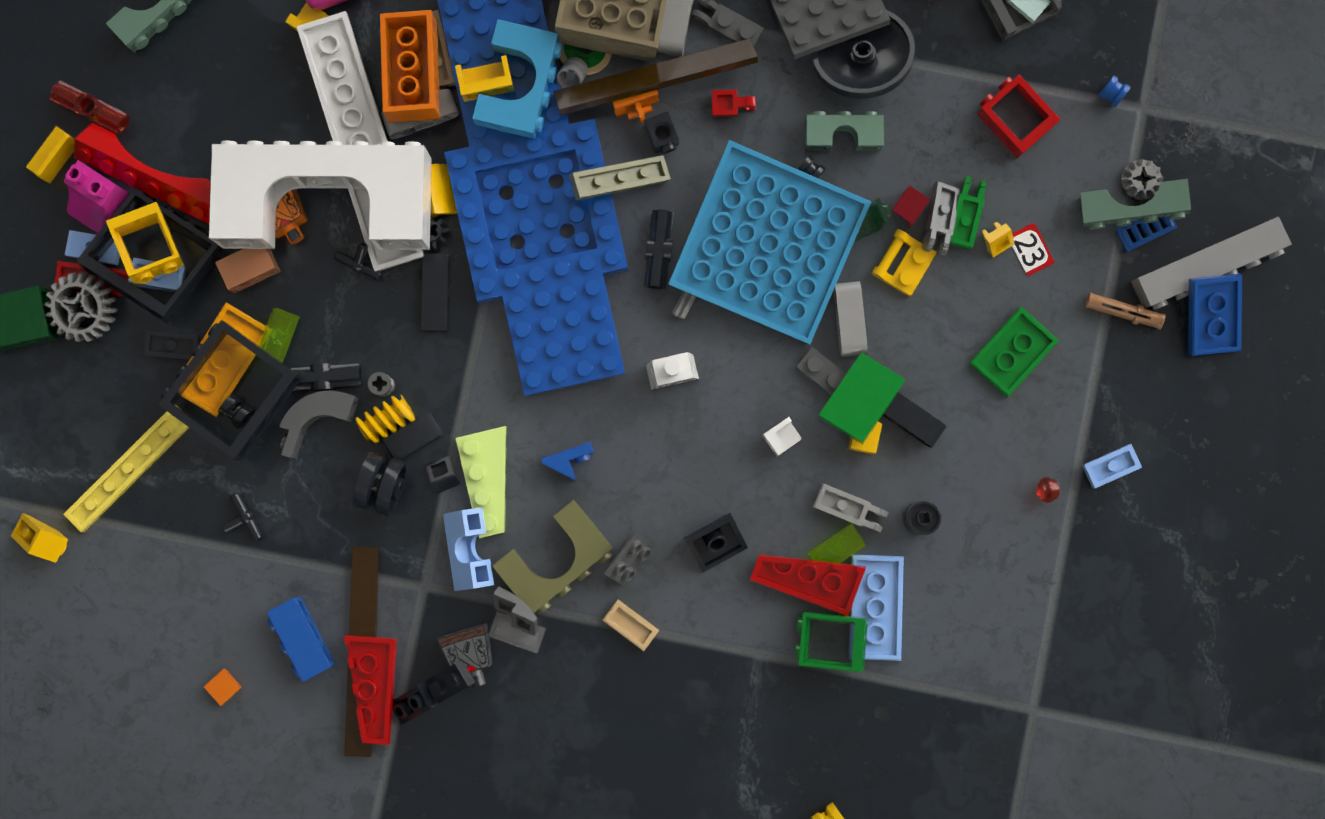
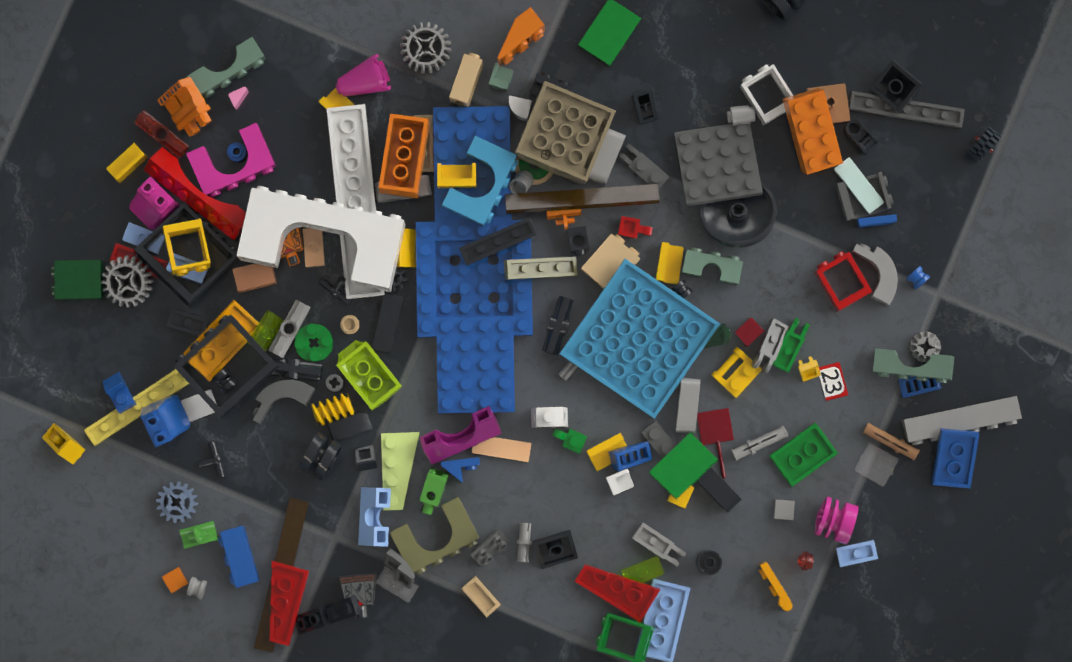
camera: 10 degrees right, 0 degrees up
none -> blue slope [102,372,137,414]
none -> blue hips [141,395,191,447]
none -> sand blue gear [156,481,199,523]
none -> orange hips [157,77,212,137]
none -> bright green hips [179,521,218,549]
none -> white sticker [181,390,216,422]
none -> dark pink arch [186,123,276,198]
none -> light grey wheel [186,577,207,599]
none -> blue plate [227,142,246,162]
none -> bright pink slope [229,86,249,110]
none -> light grey piece [269,300,311,358]
none -> green plate [294,323,333,362]
none -> light nougat plate [303,228,325,267]
none -> lime slope [336,340,402,410]
none -> tan plate [340,315,360,334]
none -> magenta arch [419,406,501,465]
none -> bright green torso [419,467,450,515]
none -> black plate [459,217,537,266]
none -> light nougat tile [472,437,532,462]
none -> light grey pin [517,523,532,562]
none -> green plate [552,428,587,454]
none -> tan brick [581,234,640,289]
none -> yellow panel [586,433,627,471]
none -> blue slope [609,441,653,472]
none -> yellow panel [656,242,684,285]
none -> dark red piece [697,408,734,479]
none -> light grey pin [731,426,788,461]
none -> light orange hinge [758,561,793,611]
none -> light grey tile [774,500,795,520]
none -> dark pink wheel [814,496,858,544]
none -> light grey arch [851,243,898,306]
none -> clear piece [854,443,899,487]
none -> blue tile [856,214,897,228]

